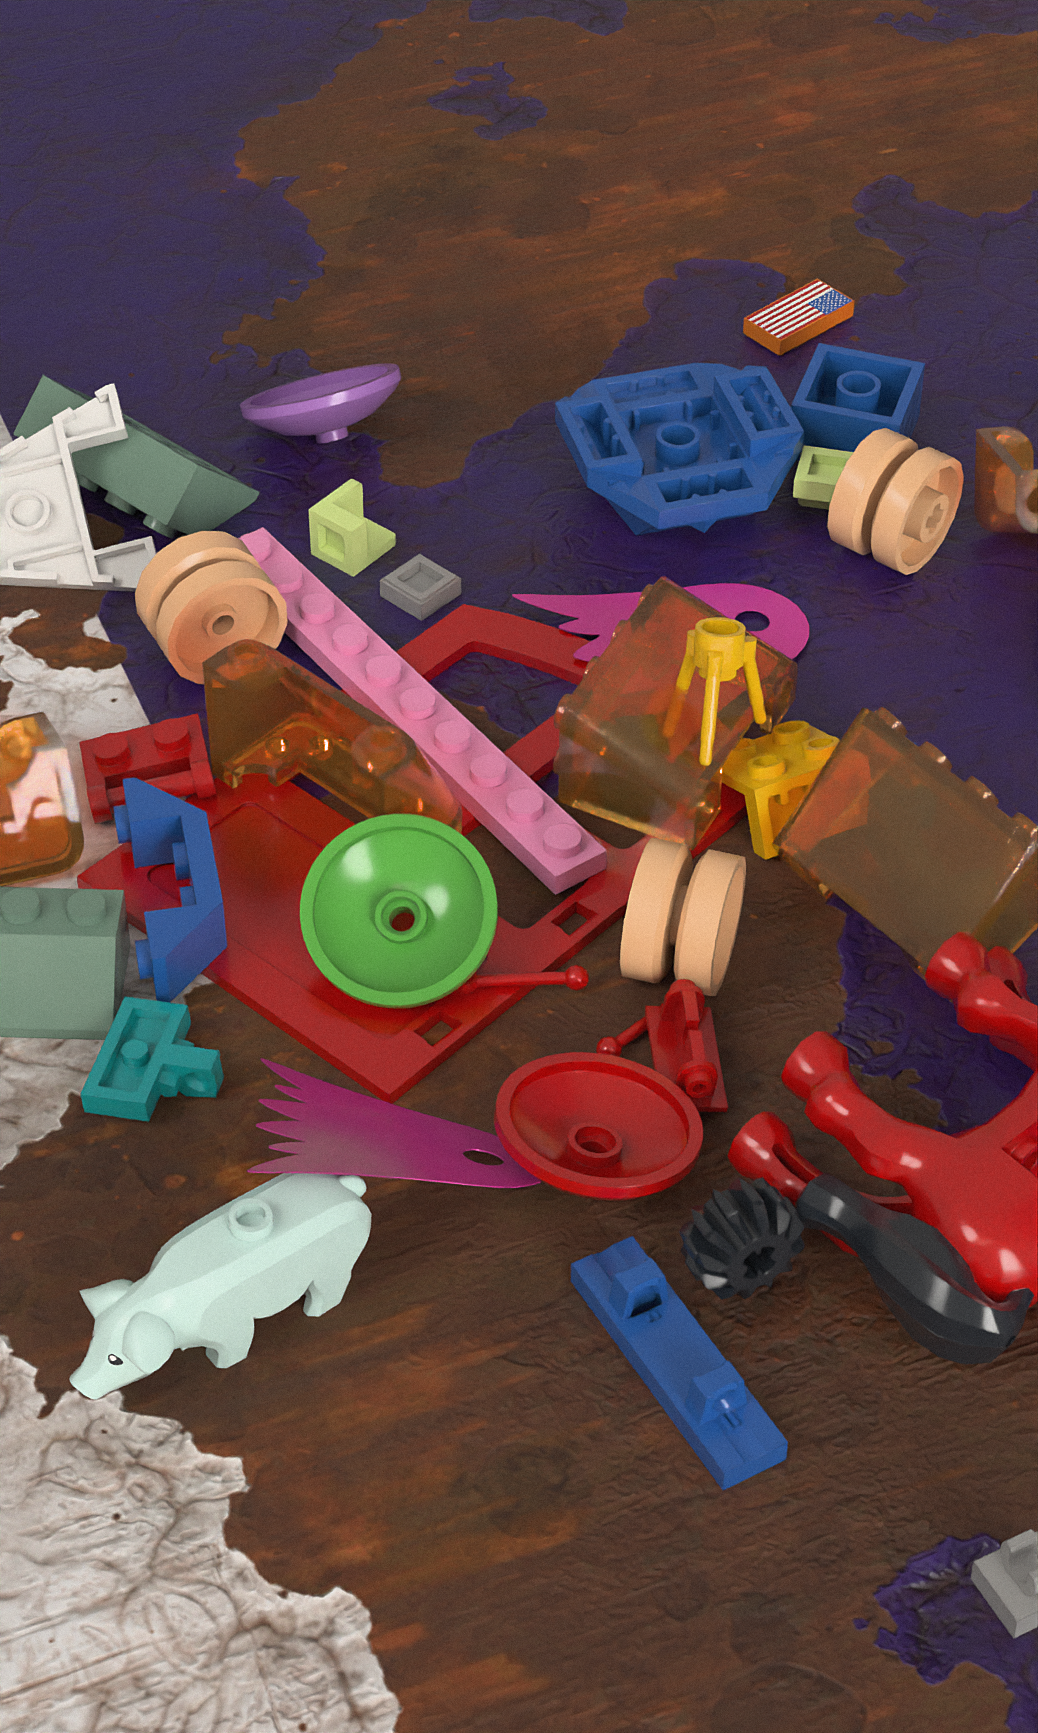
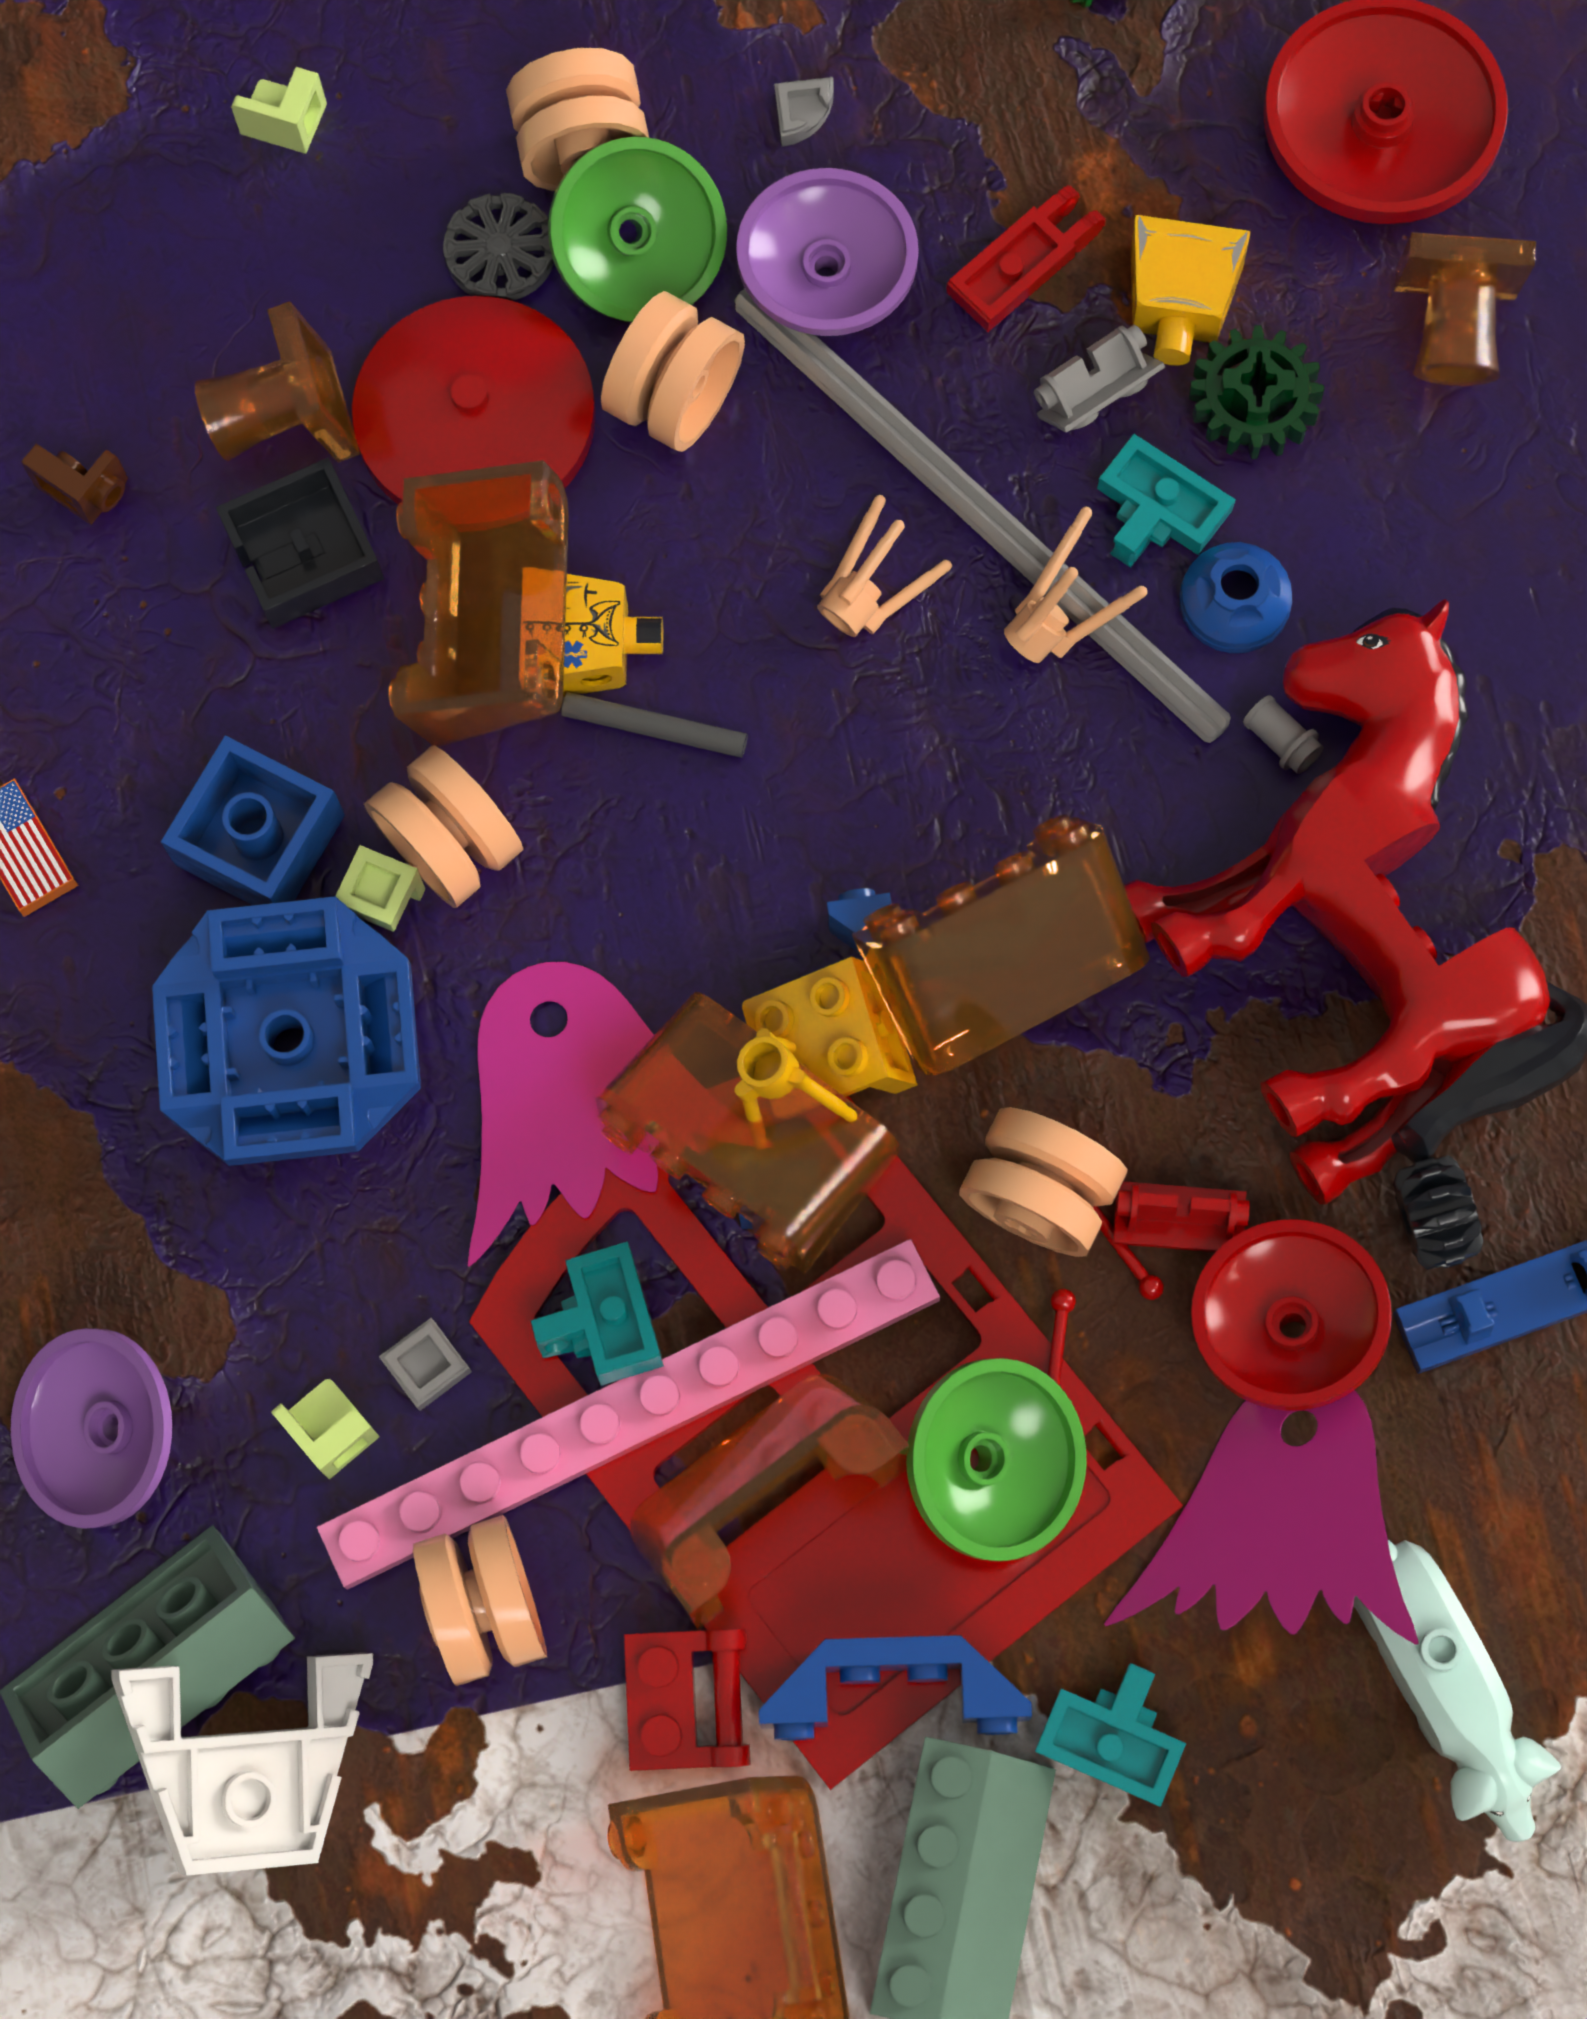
camera: 75 degrees left, 30 degrees up
none -> teal hinge [531,1241,664,1386]

